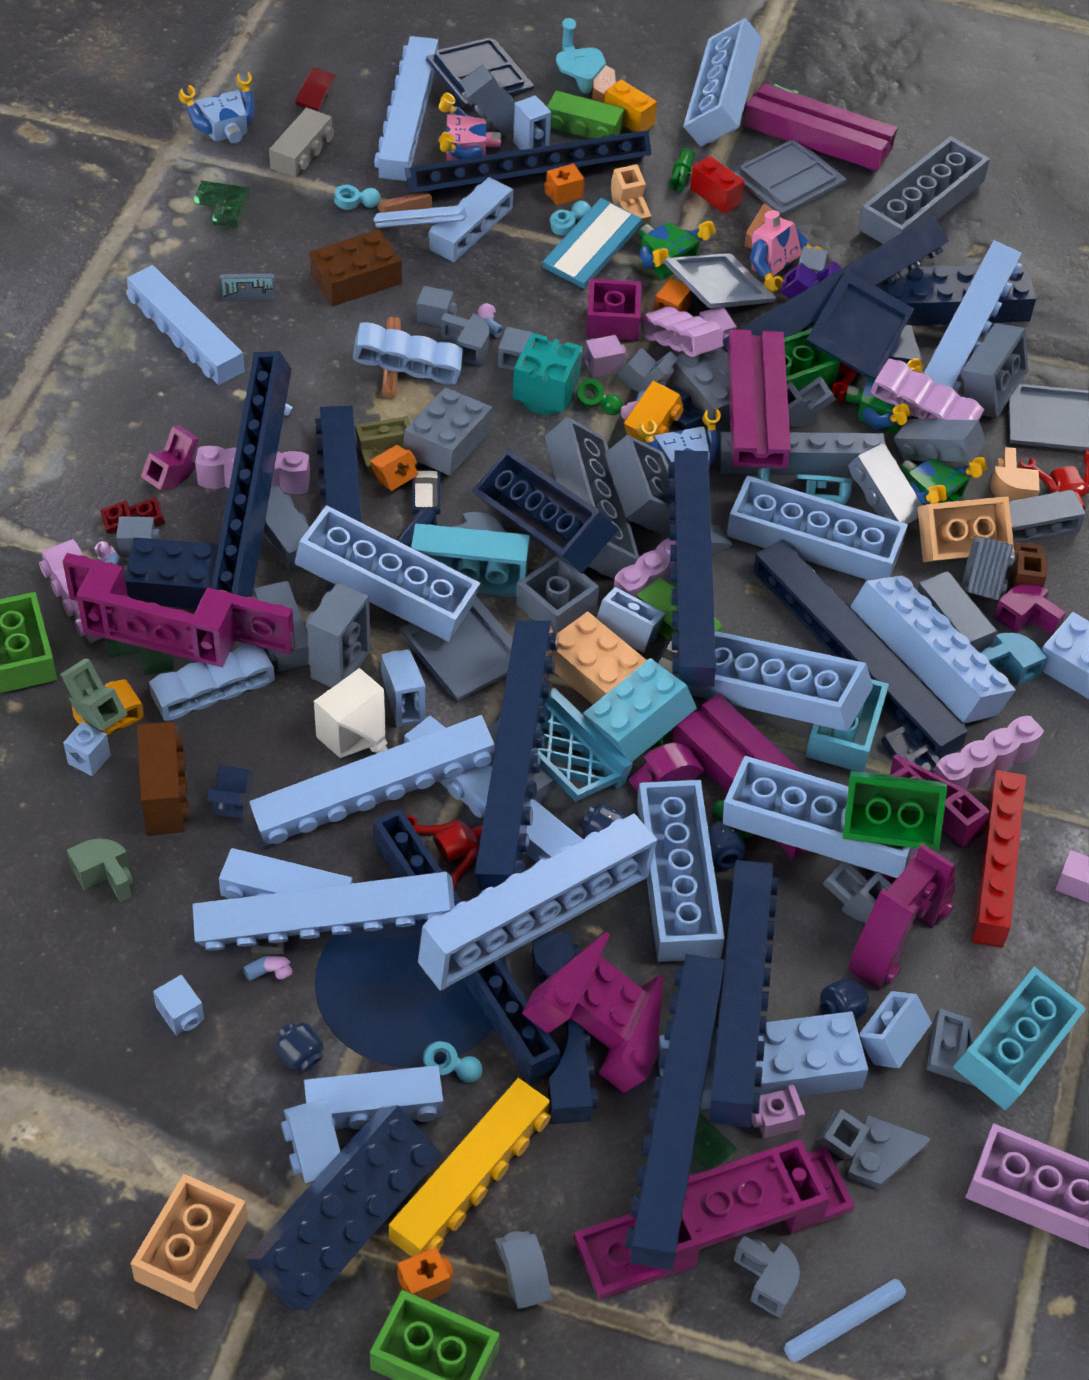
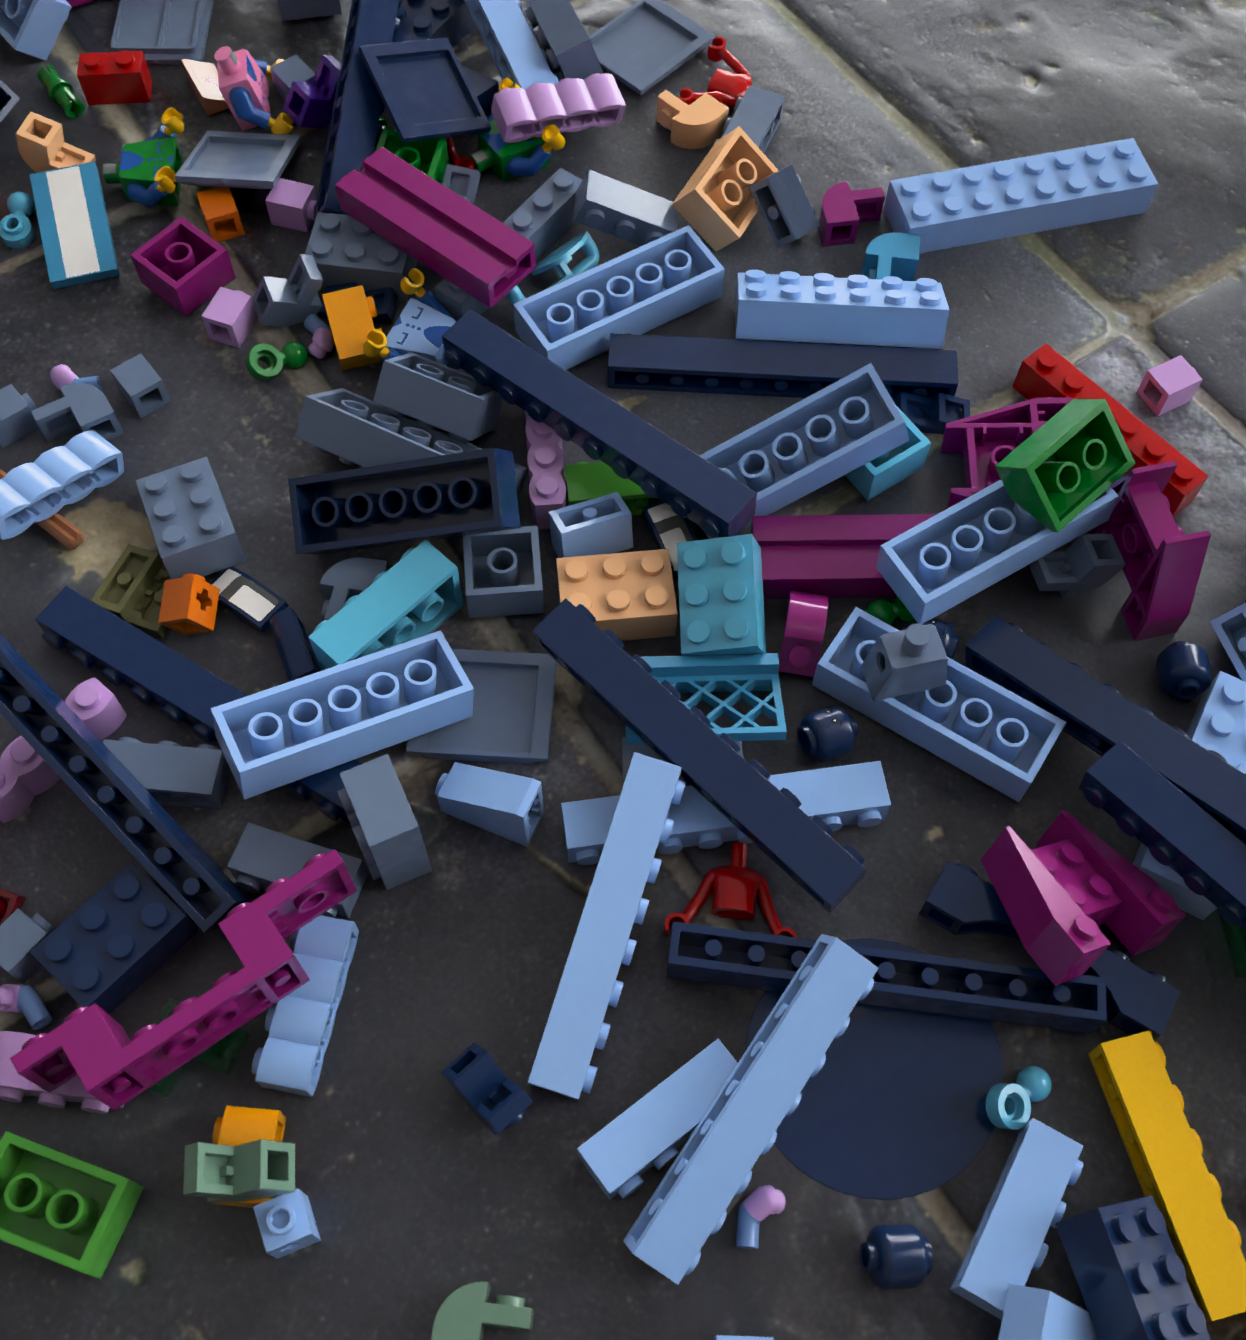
camera: 50 degrees left, 10 degrees up
reddish brown brick [137,721,190,836] -> none
white piece [314,668,388,758] -> none
light blue brick [418,814,657,991] -> none
teal piece [513,333,583,415] -> none
lavender brick [640,306,724,357] -> none
sand blue brick [894,419,986,462] -> none
torso [900,457,987,505] -> none
sand blue brick [918,571,996,653] -> none
lavender brick [934,716,1044,790] -> none
reddish brown brick [1010,542,1047,589] -> none
none -> sand blue torso [861,624,948,702]

